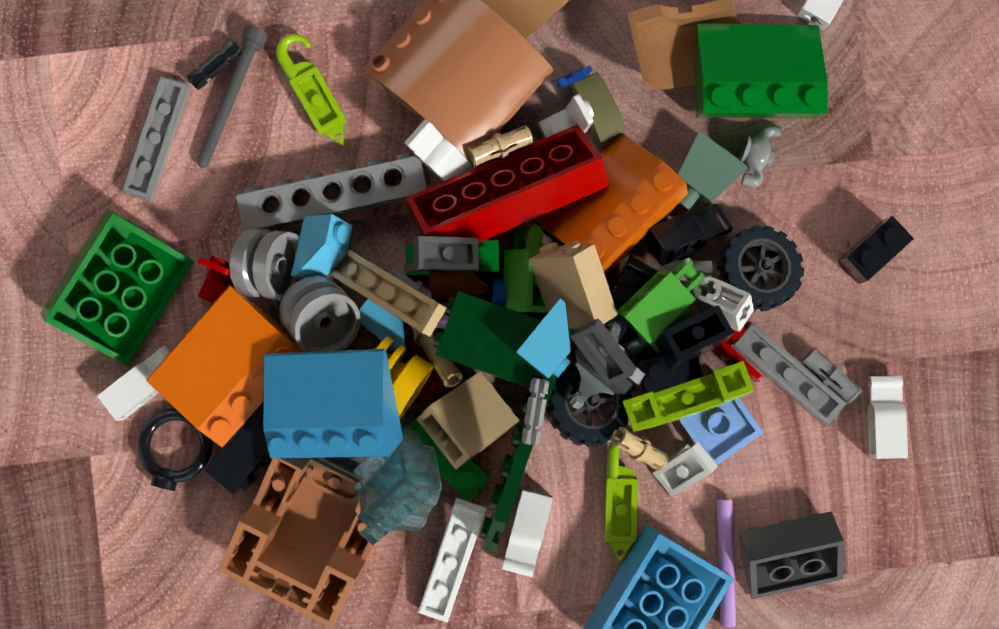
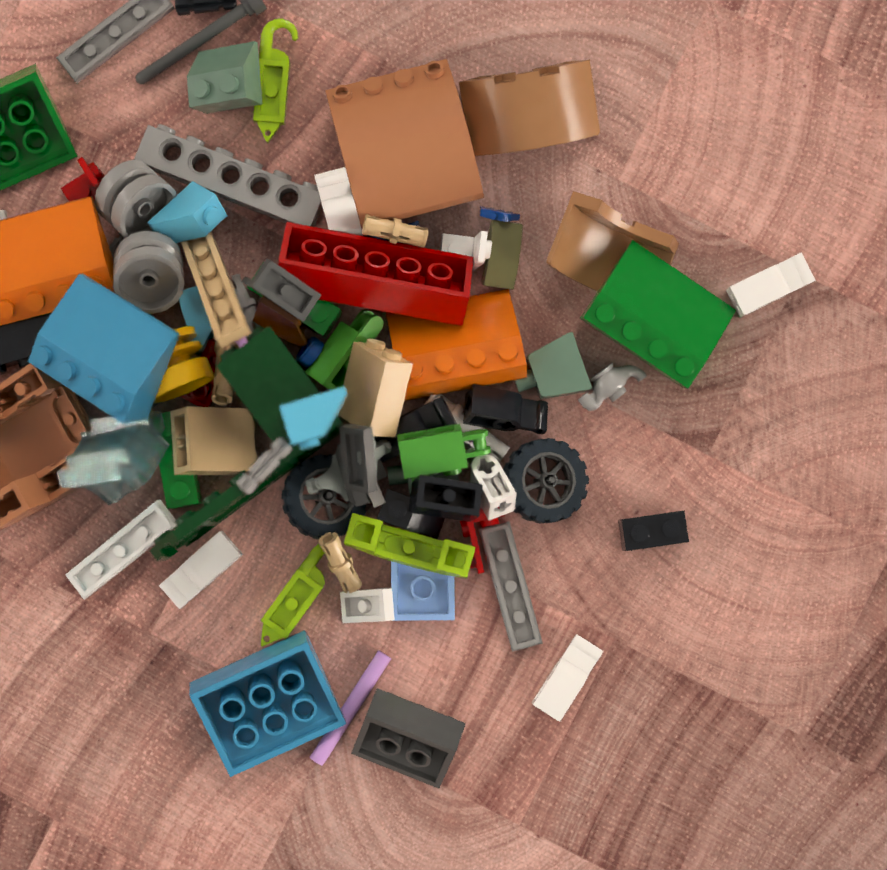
camera: 30 degrees right, 0 degrees up
light grey pin [802,347,862,404] -> none
none -> sand green slope [187,41,263,114]

